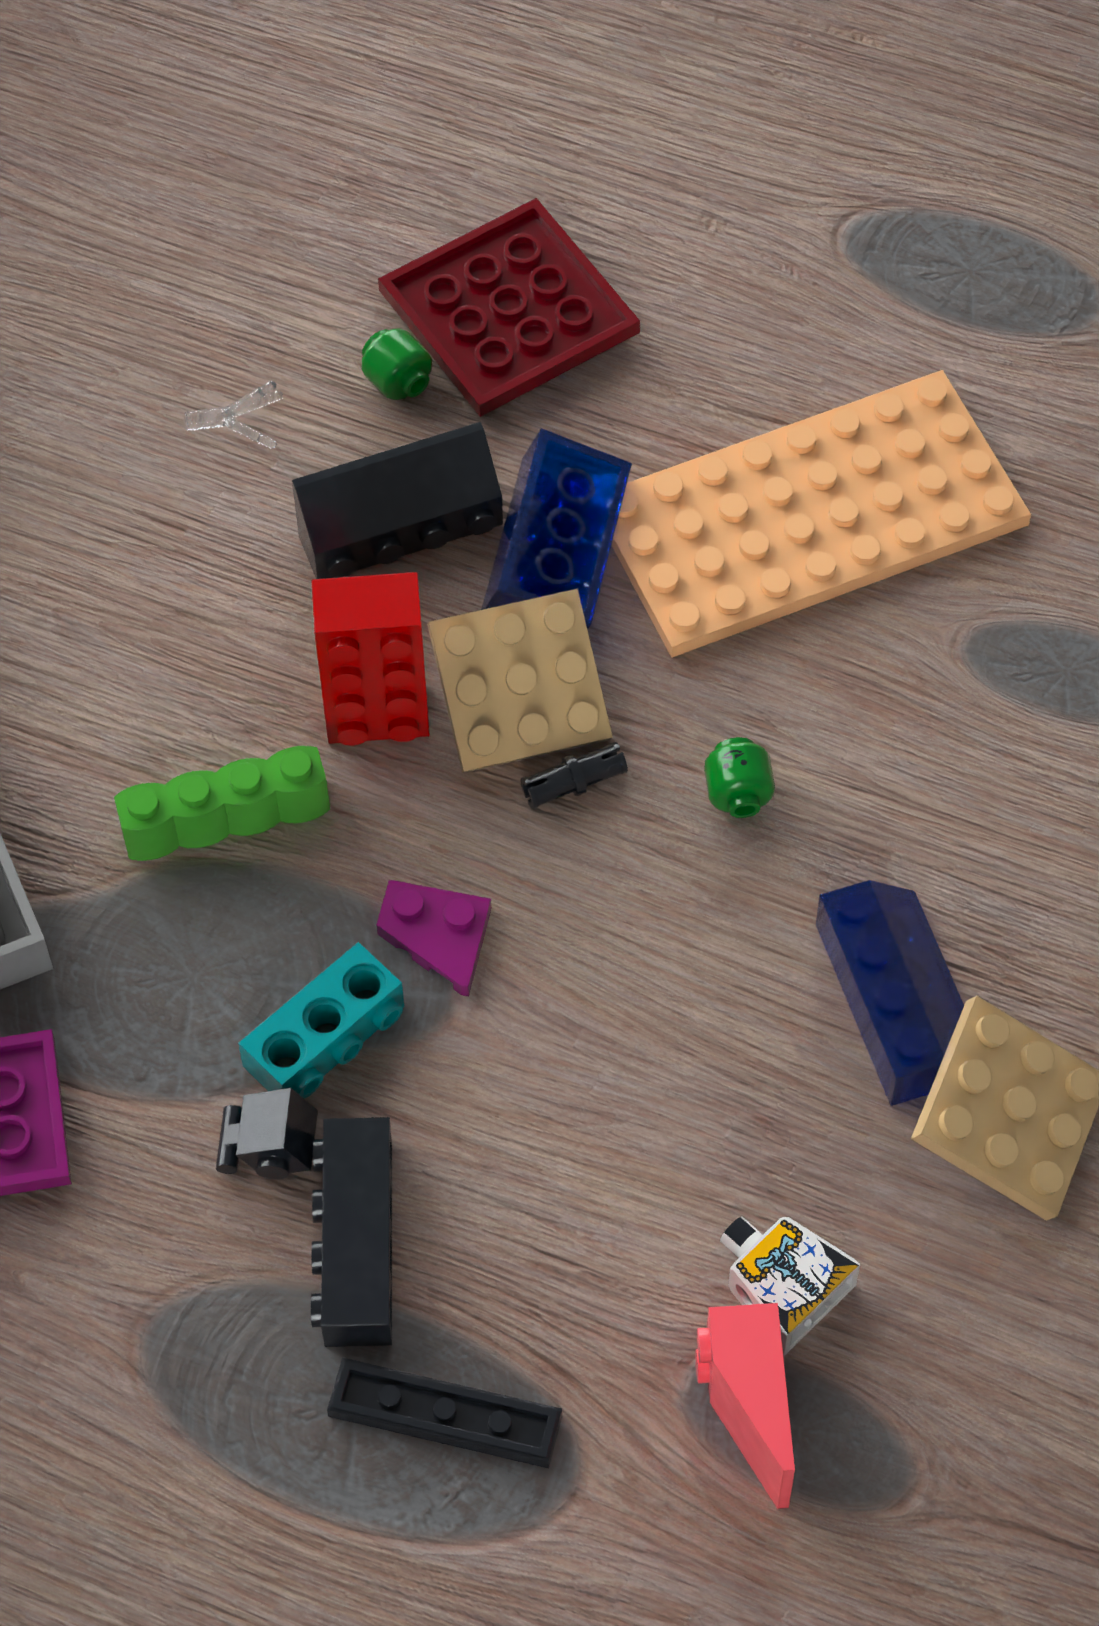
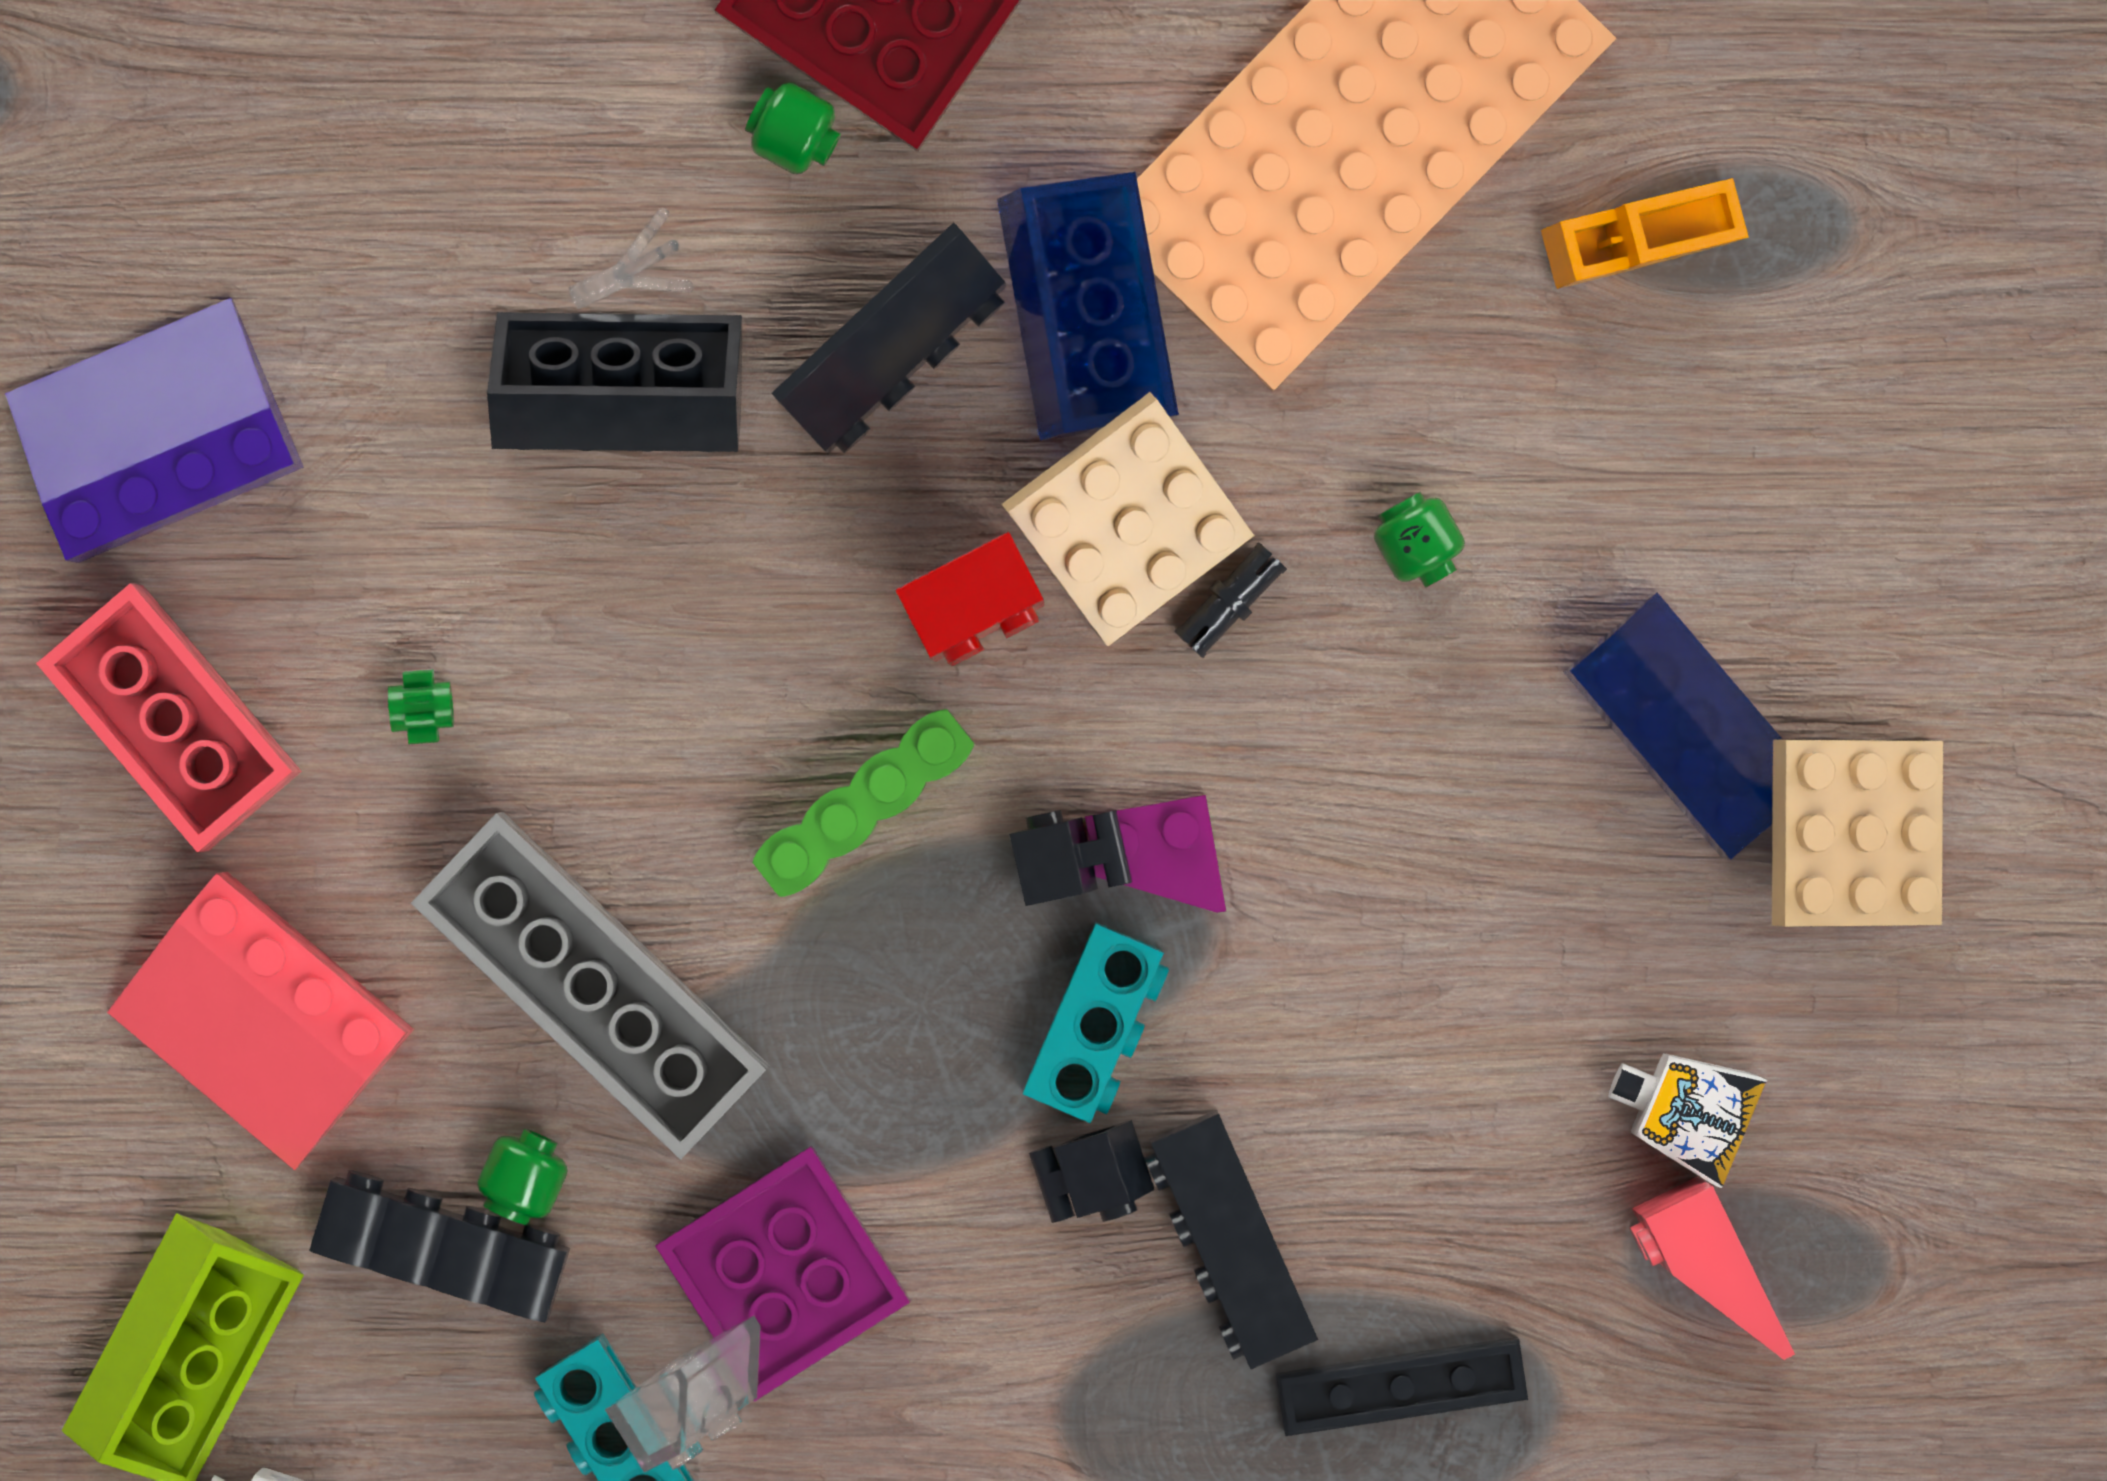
camera: 20 degrees left, 30 degrees up
none -> black slope [487,312,742,453]
none -> black brick [1009,810,1132,906]
none -> light orange slope [1541,178,1749,289]

